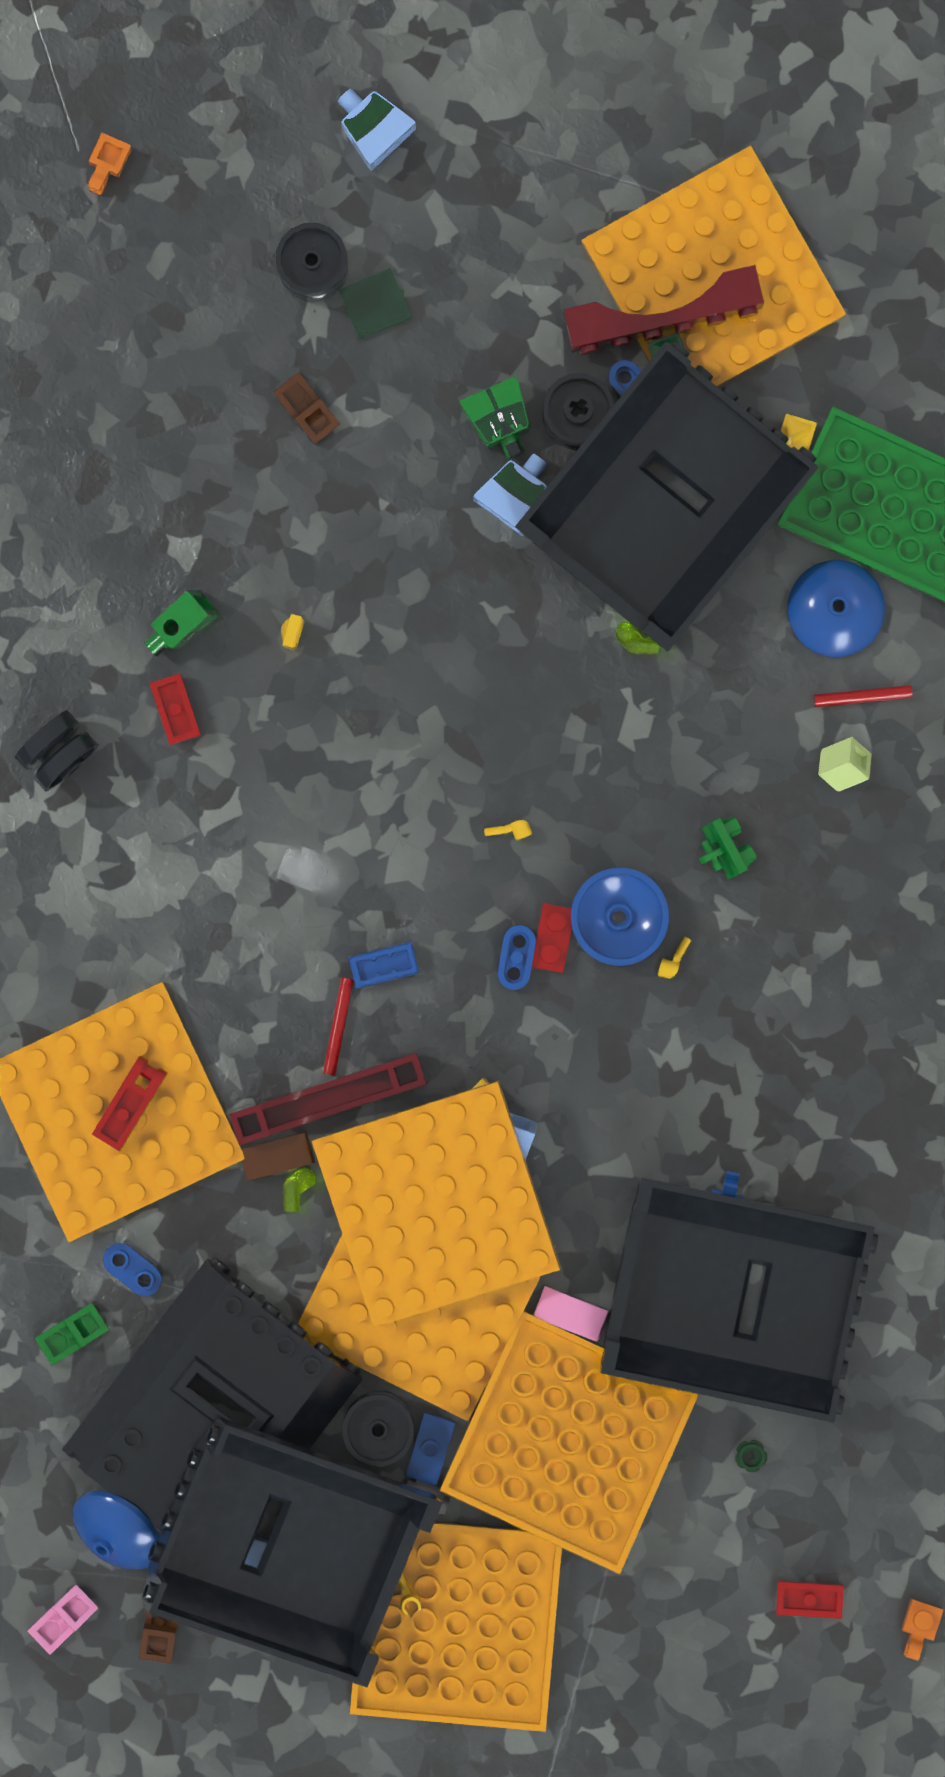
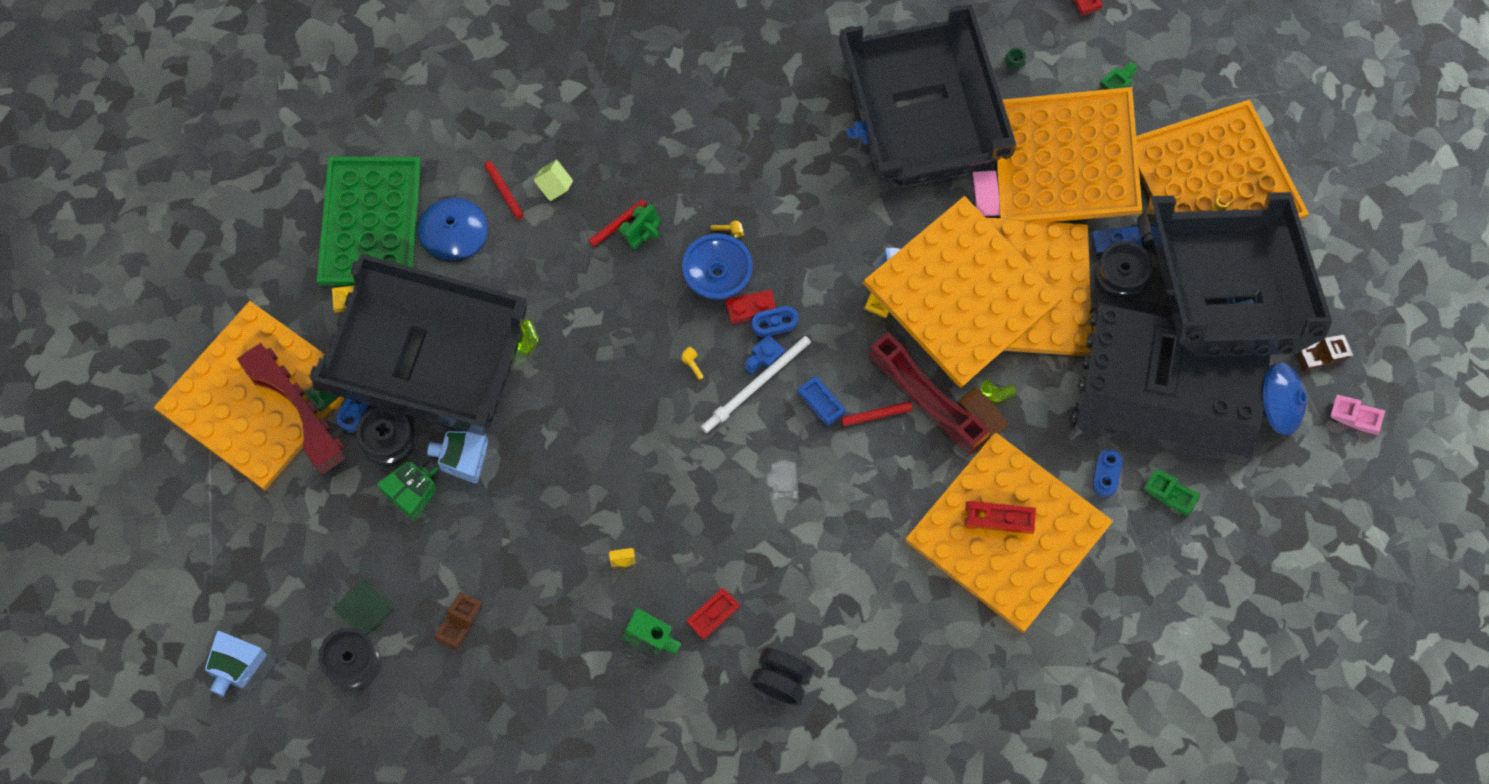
camera: 115 degrees left, 20 degrees down
none -> red bar [588,199,647,247]
none -> white bar [700,336,811,434]
none -> blue plate [745,335,785,375]
none -> green plate [1099,61,1138,90]

